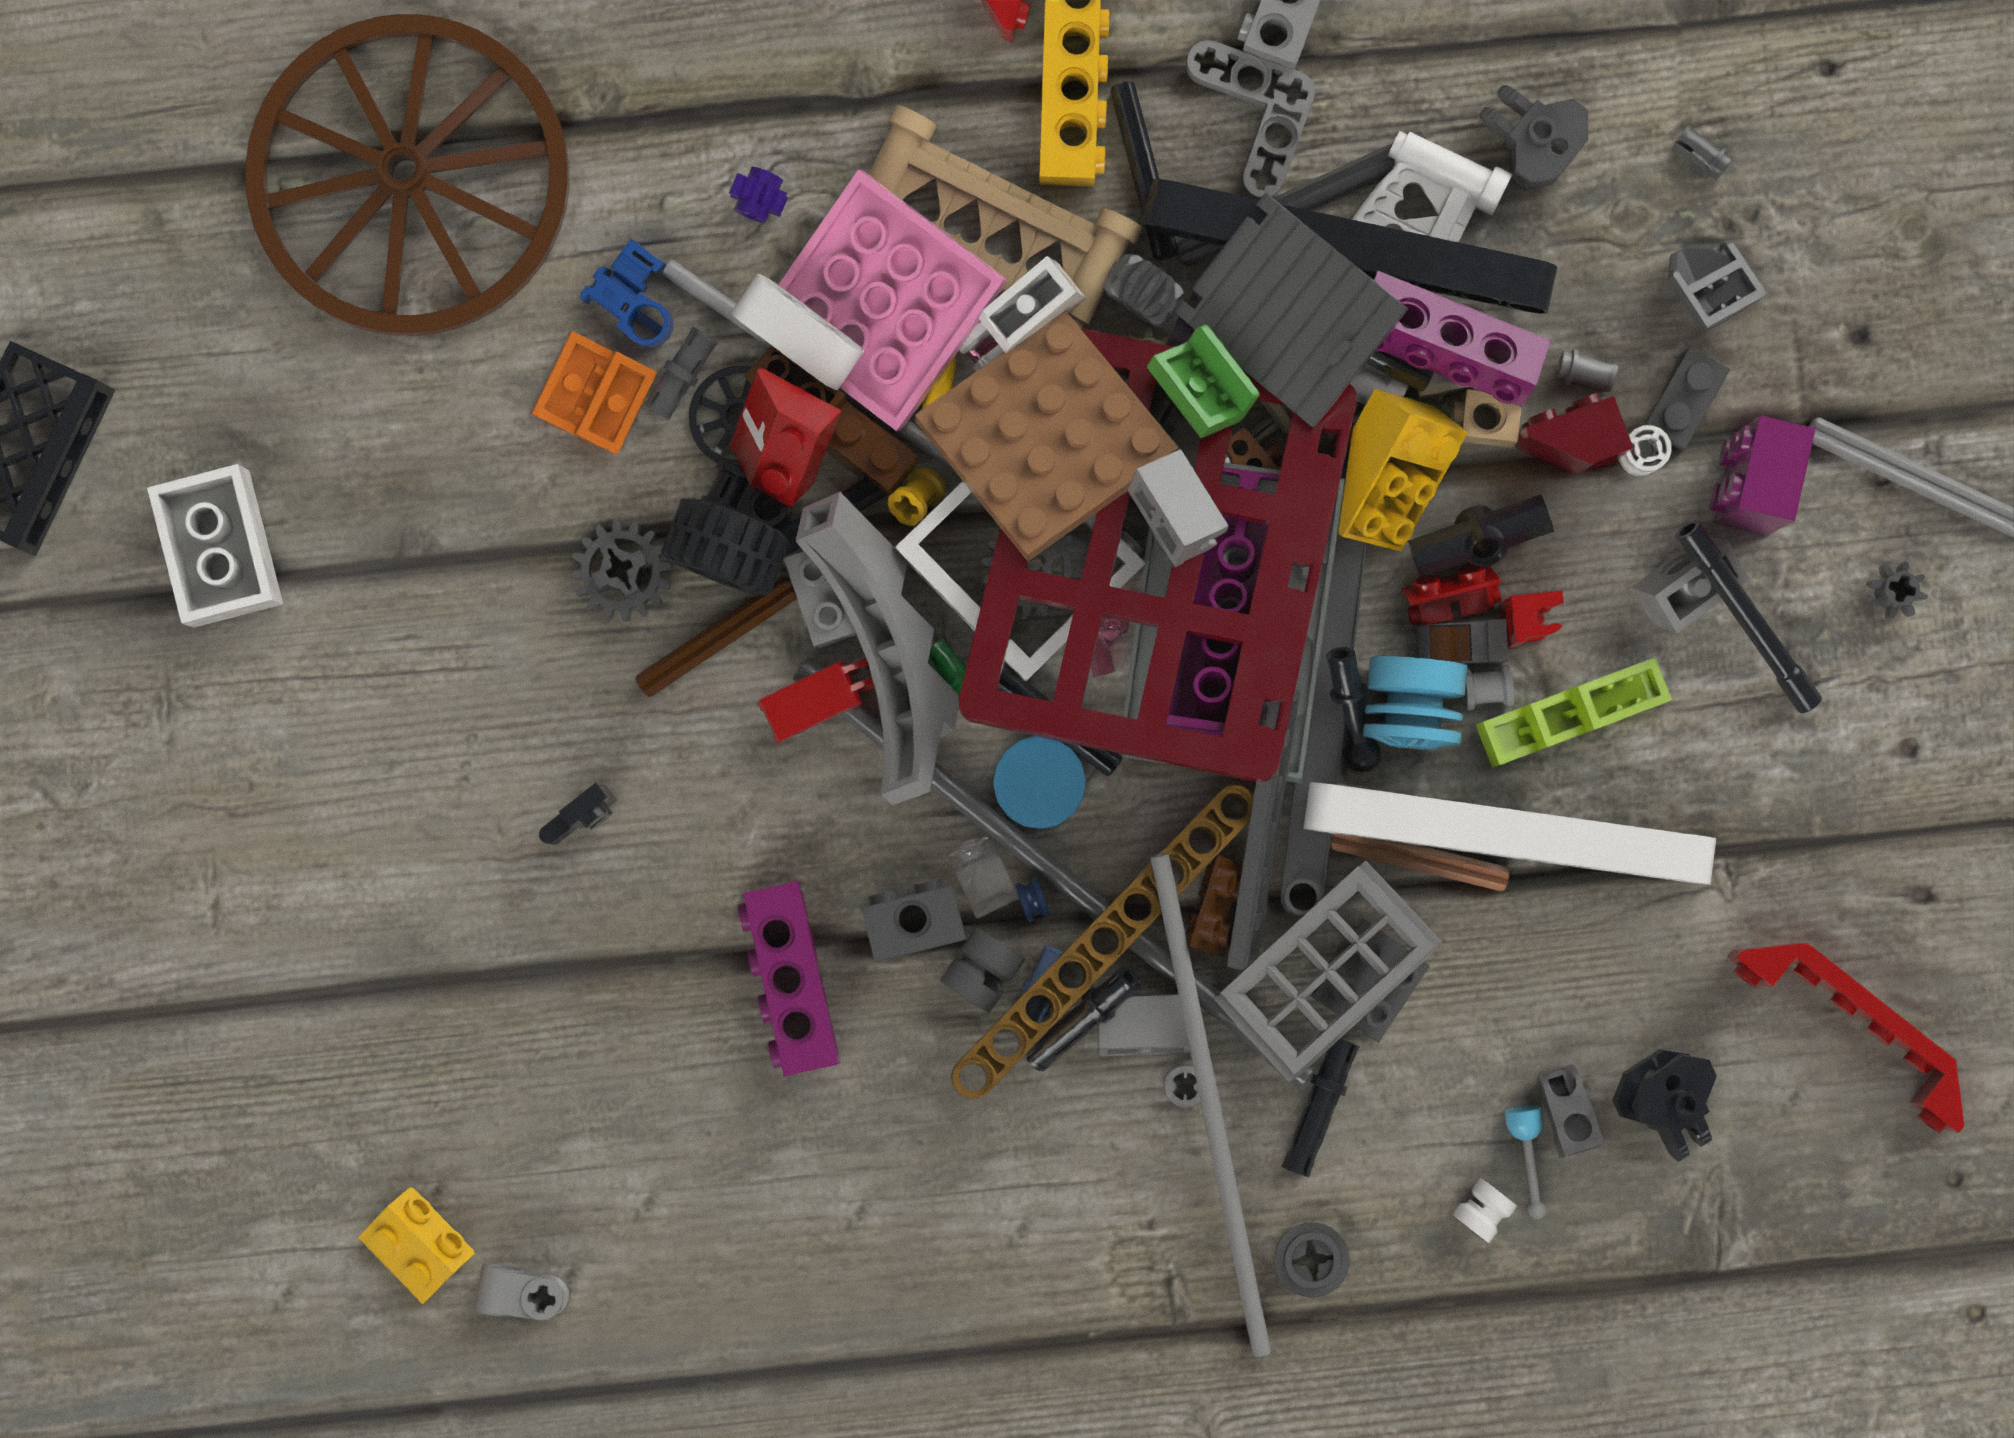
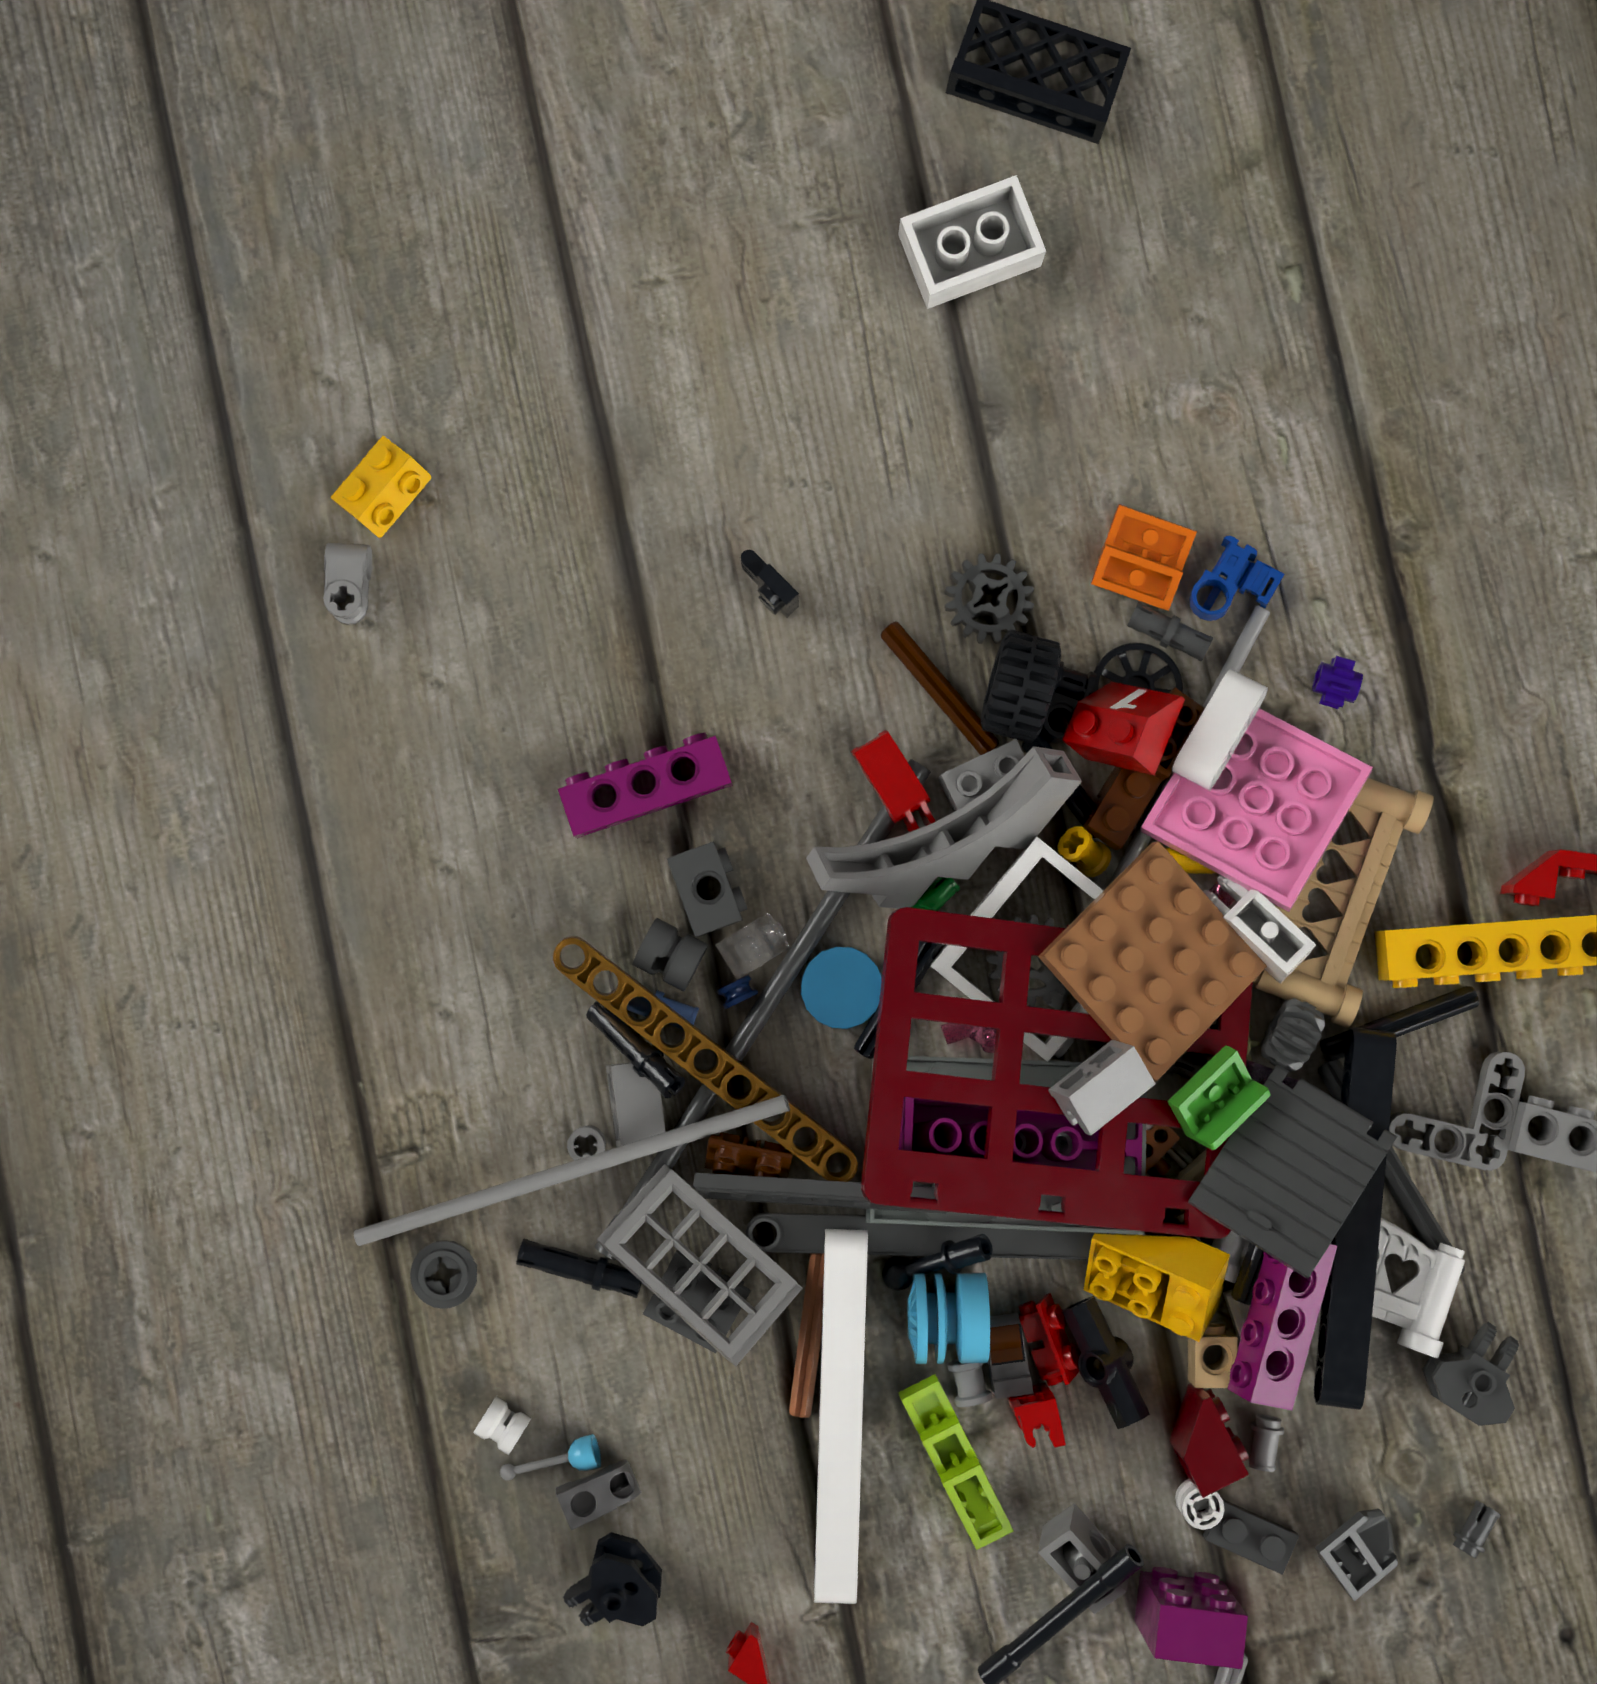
camera: 85 degrees right, 0 degrees up
reddish brown wheel [245,14,570,336] -> none

